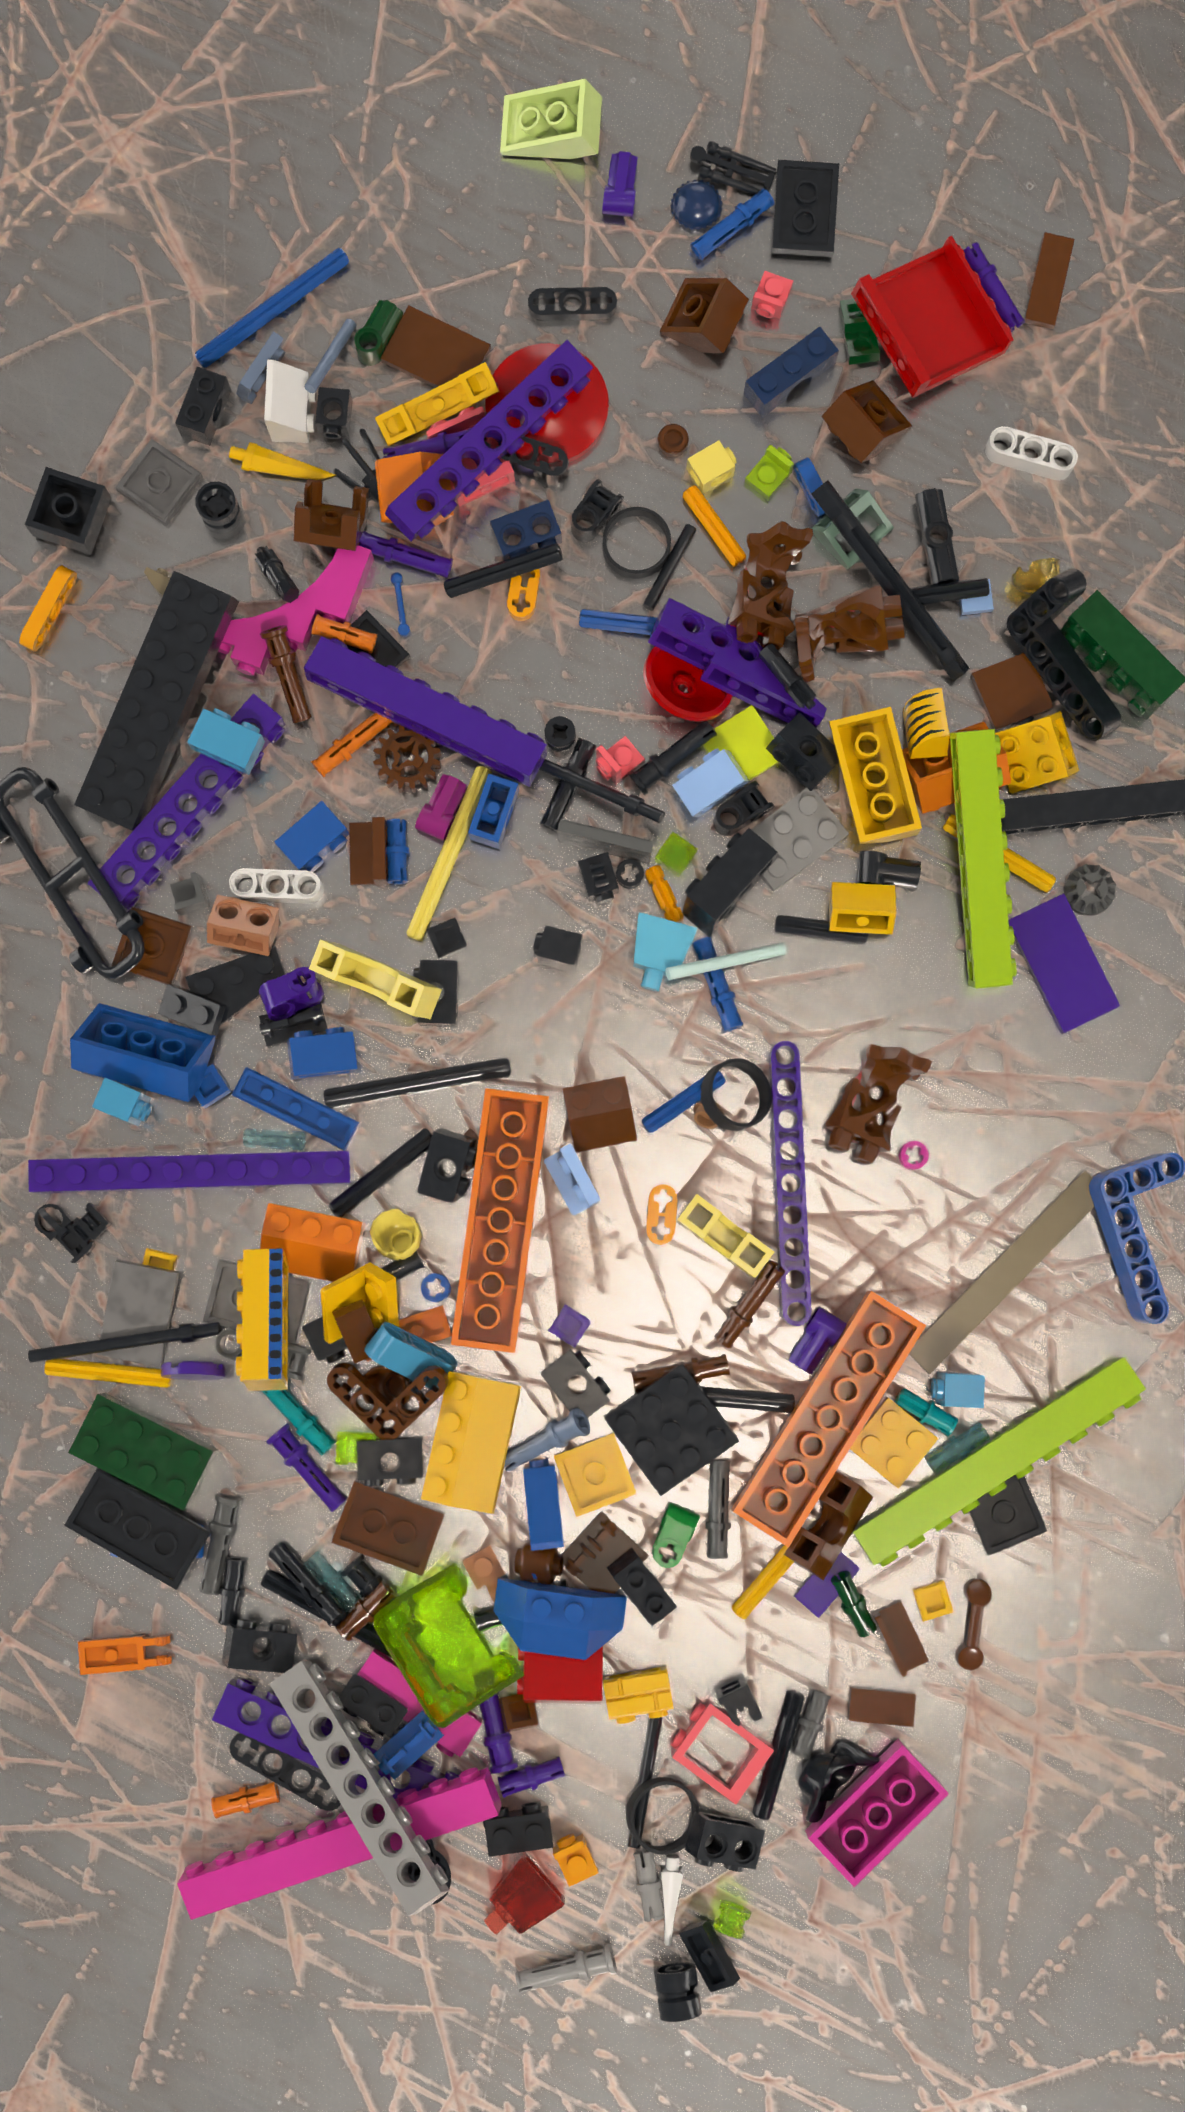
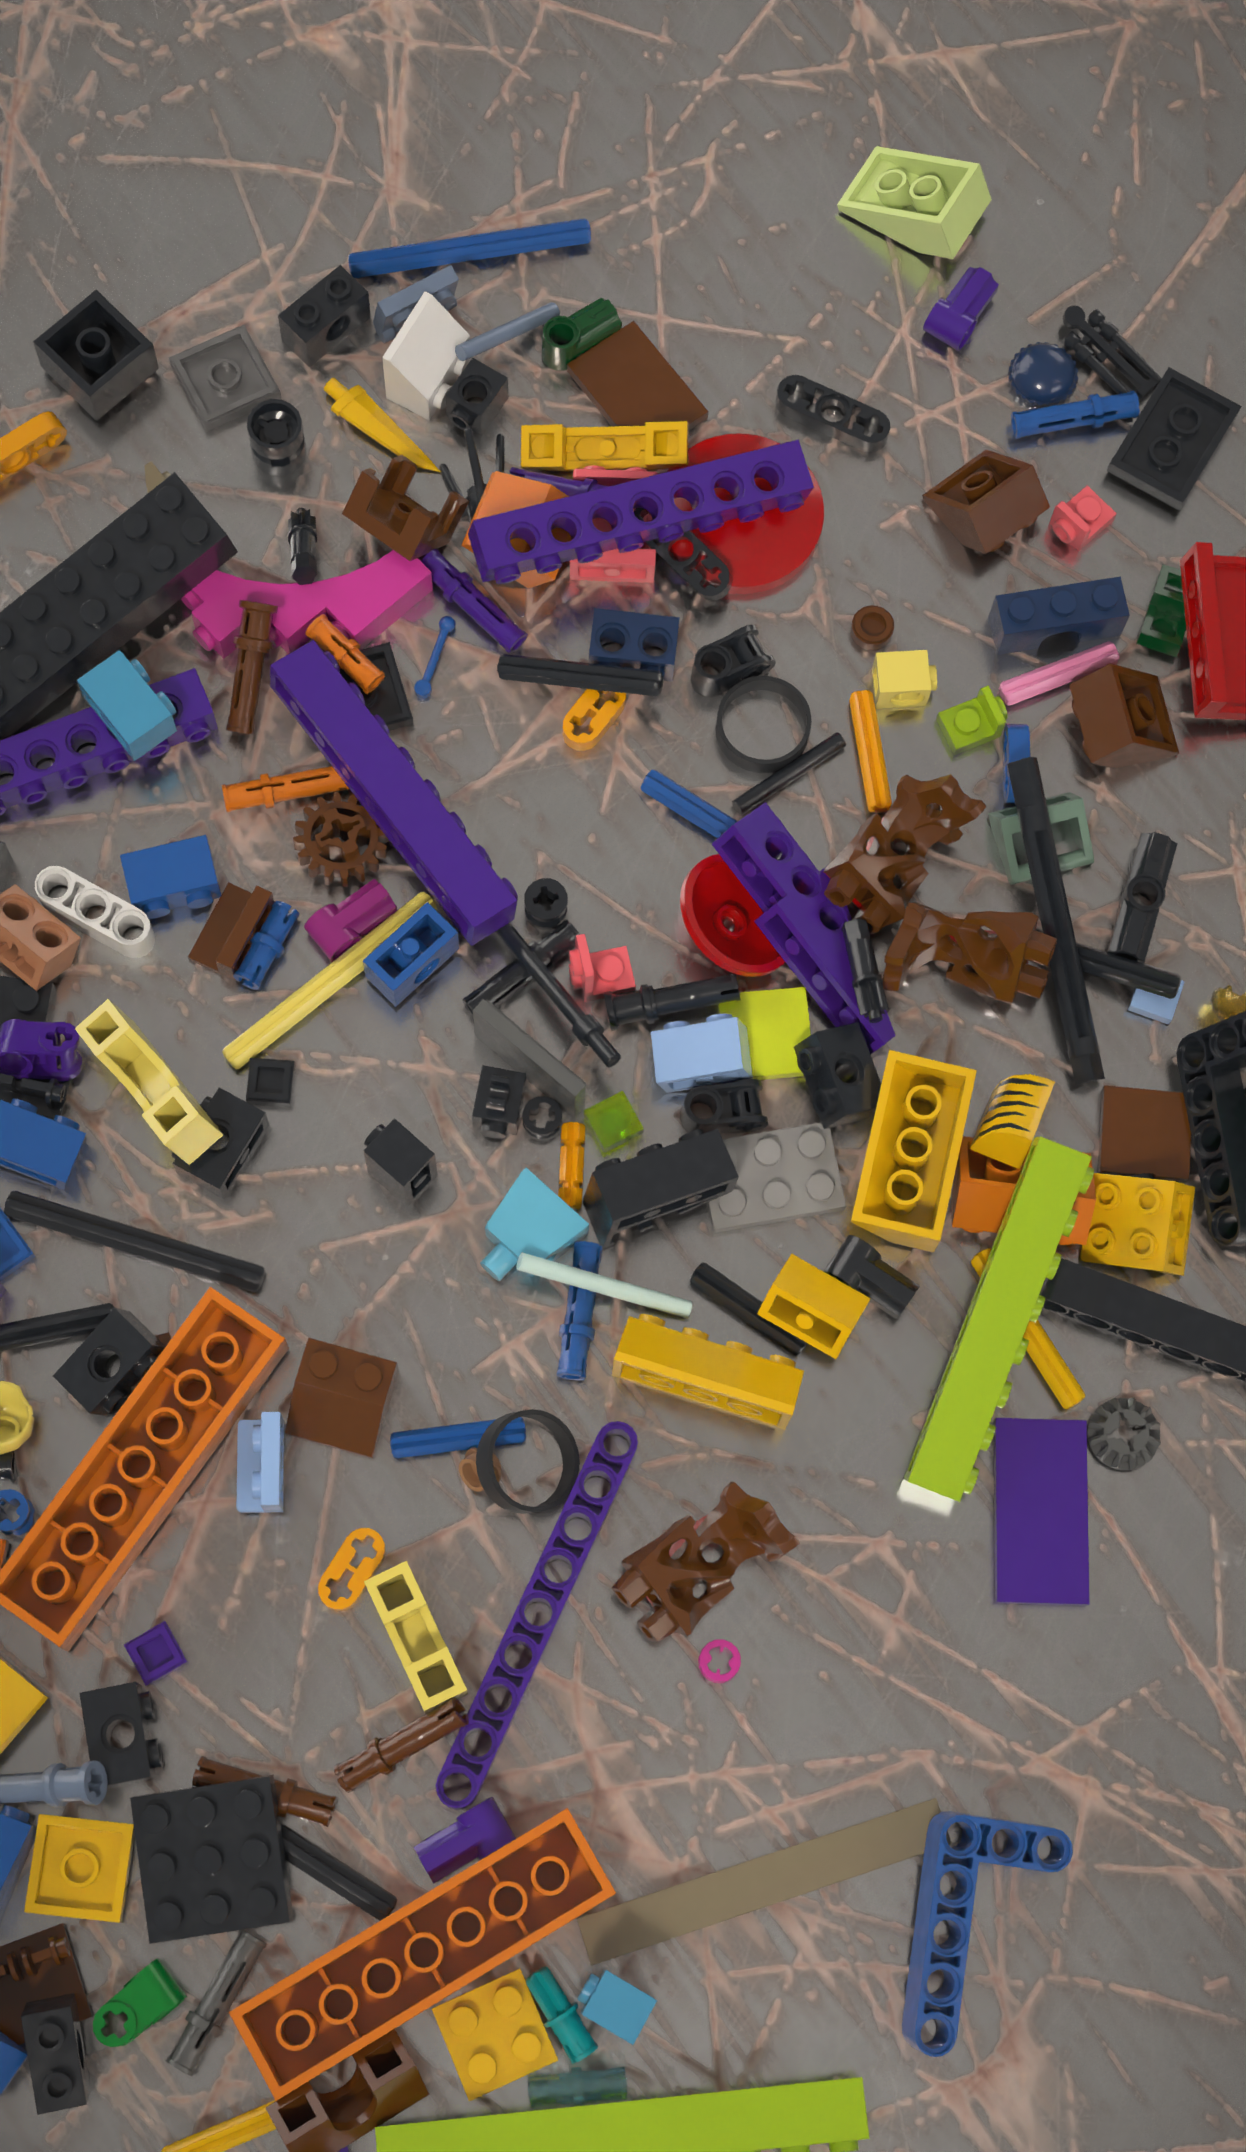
camera: 20 degrees right, 10 degrees down
none -> yellow slope [612,1314,804,1430]
none -> bright pink axle [998,641,1120,706]

